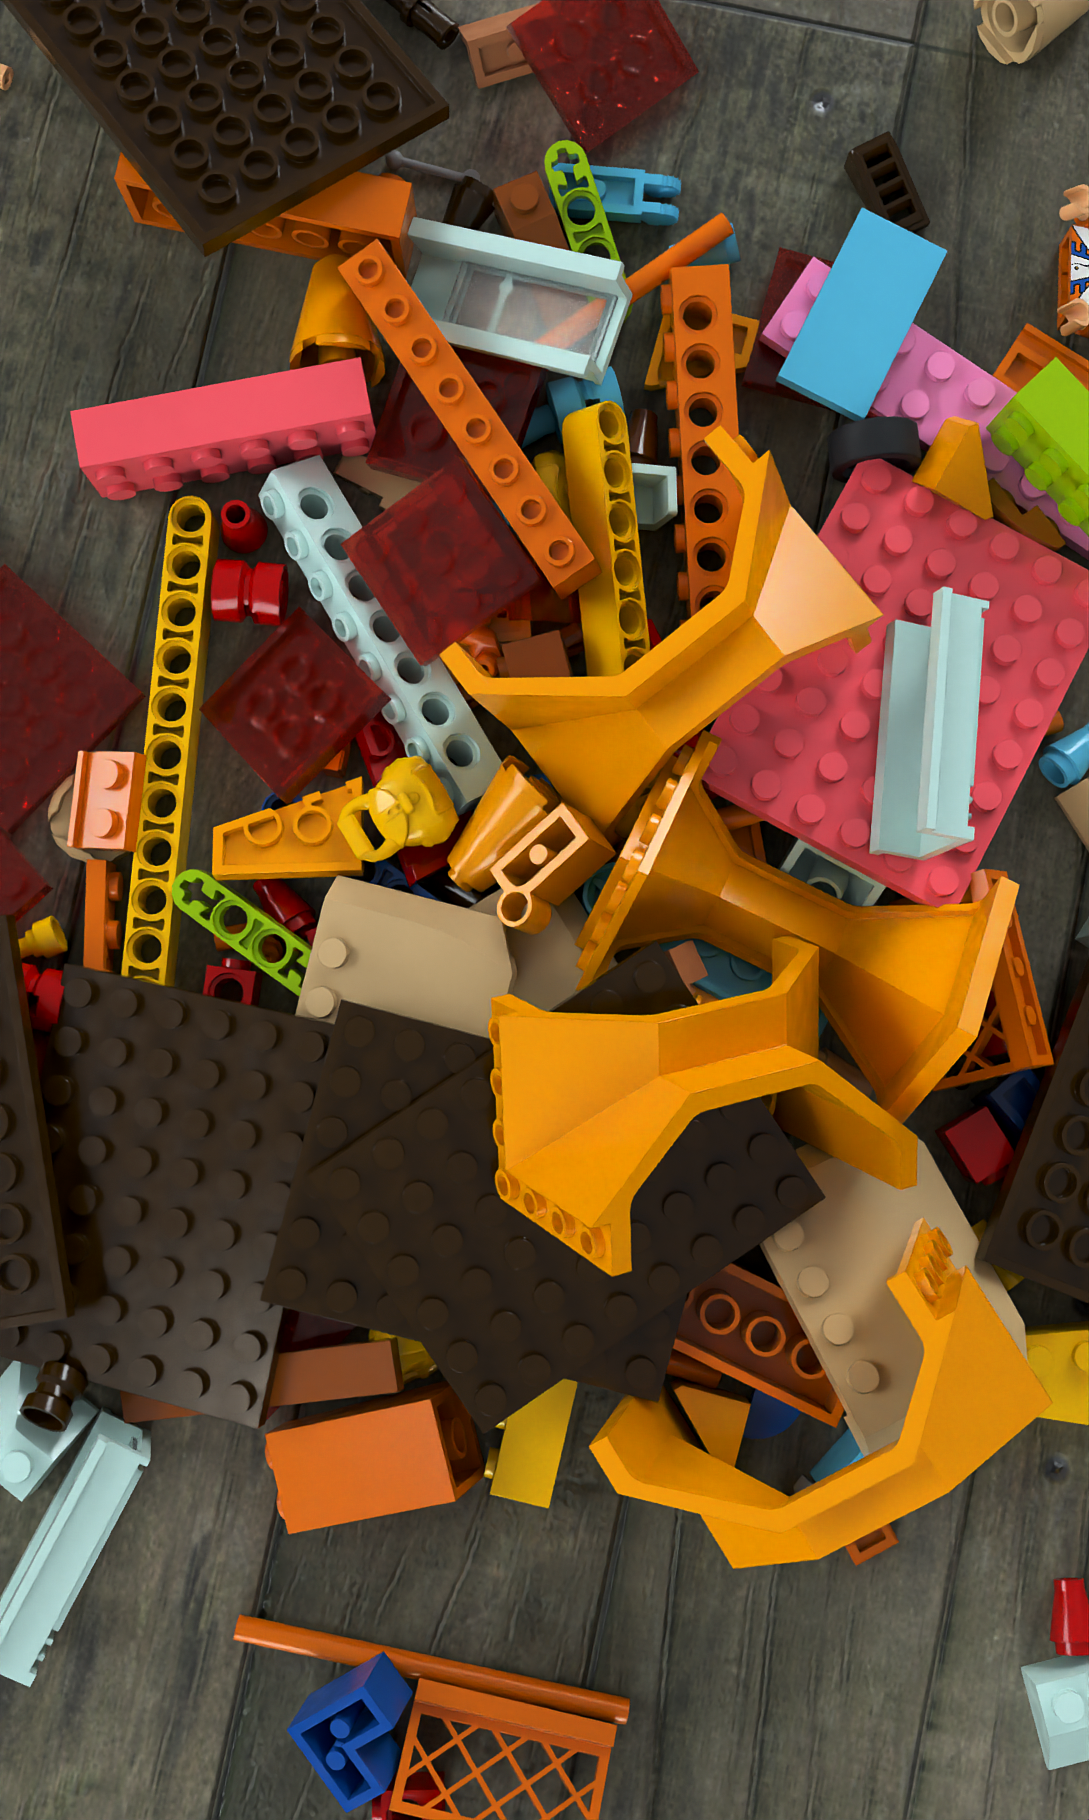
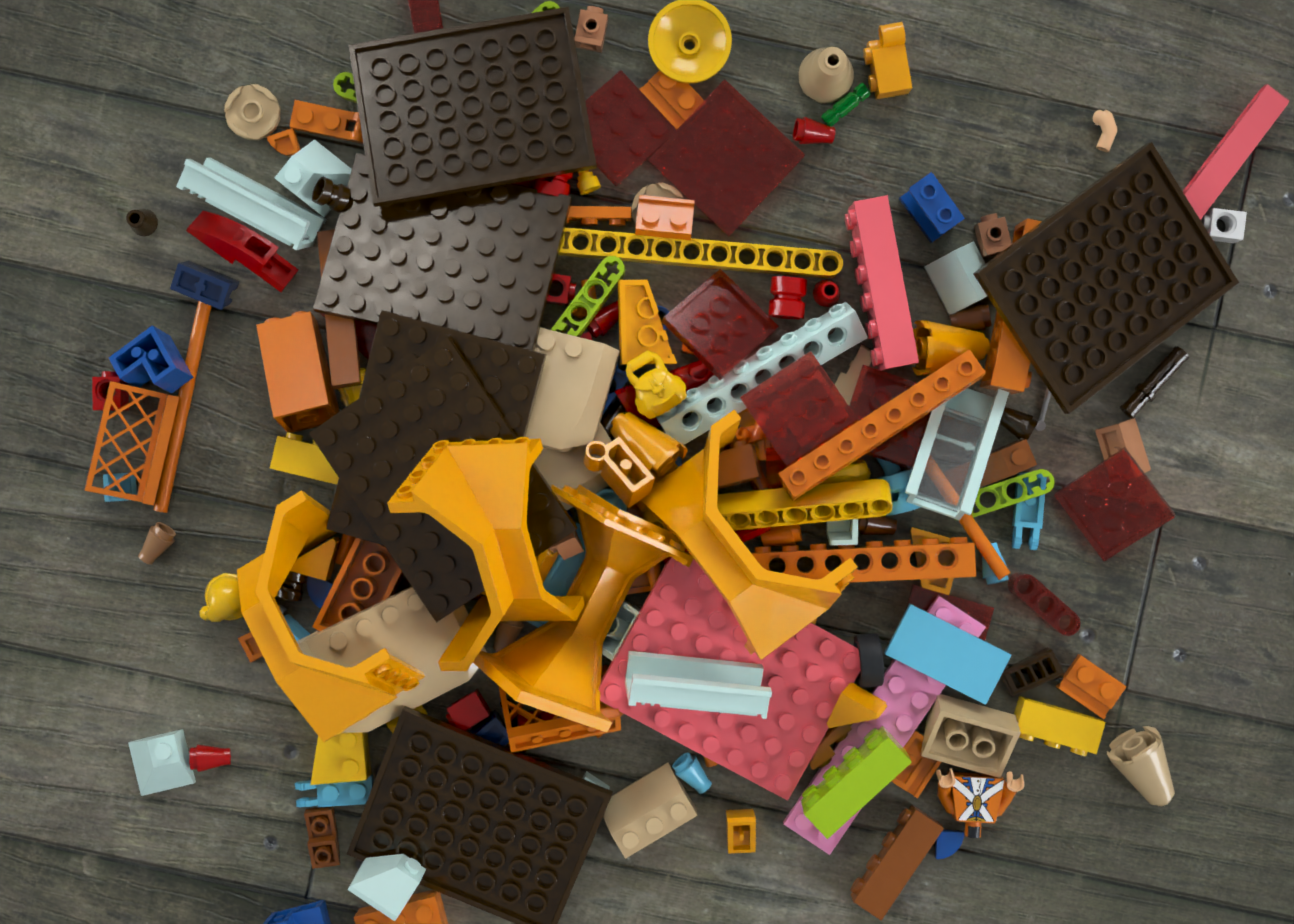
camera: 90 degrees right, 5 degrees up
none -> medium azure slope [103,473,137,502]
none -> dark brown cone [126,209,158,236]
none -> medium nougat cone [138,522,176,565]
none -> dark blue hinge [170,261,240,310]
none -> red slope [186,211,299,292]
none -> yellow piece [199,573,243,622]
none -> dark brown wheel [276,571,308,601]
none -> orange cone [761,524,803,547]
none -> blue panel [899,172,965,244]
none -> tan slope [921,694,1021,778]
none -> light aqua slope [924,241,987,316]
none -> reddish brown cone [950,303,992,330]
none -> nougat brick [974,213,1013,258]
none -> clear red beam [1008,572,1081,636]
none -> yellow brick [1014,696,1106,756]
none -> orange plate [1056,654,1127,719]

